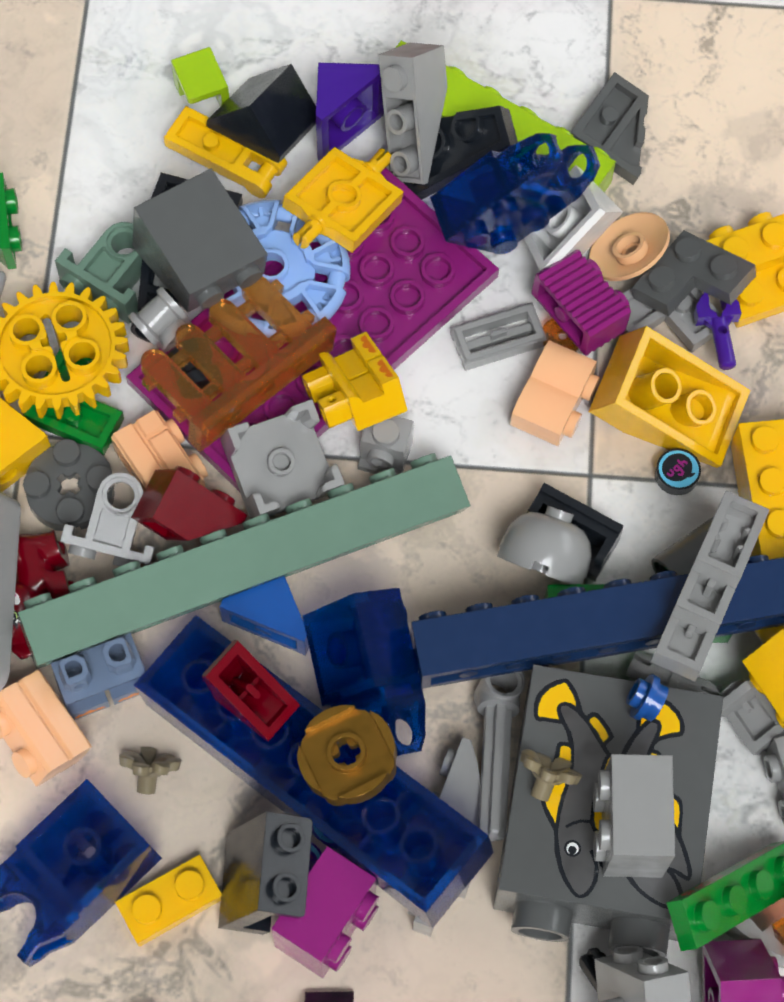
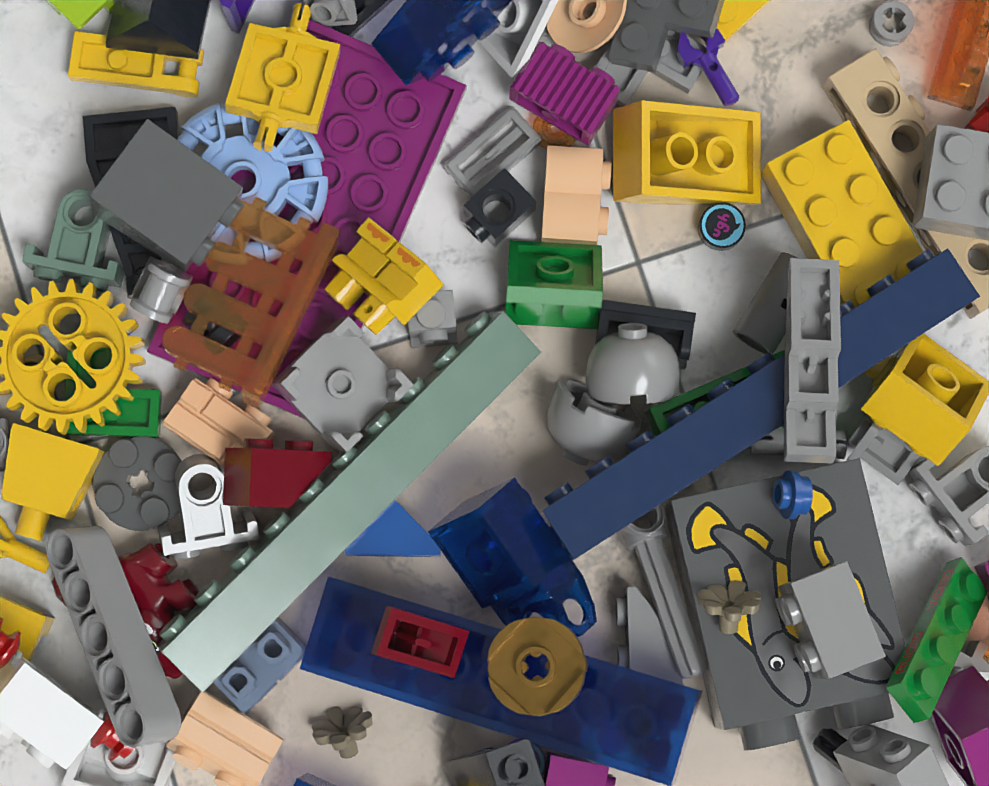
camera: 25 degrees left, 15 degrees up
none -> black brick [463,168,537,247]
none -> green bracket [505,240,603,329]
none -> light grey cylinder [547,379,644,466]

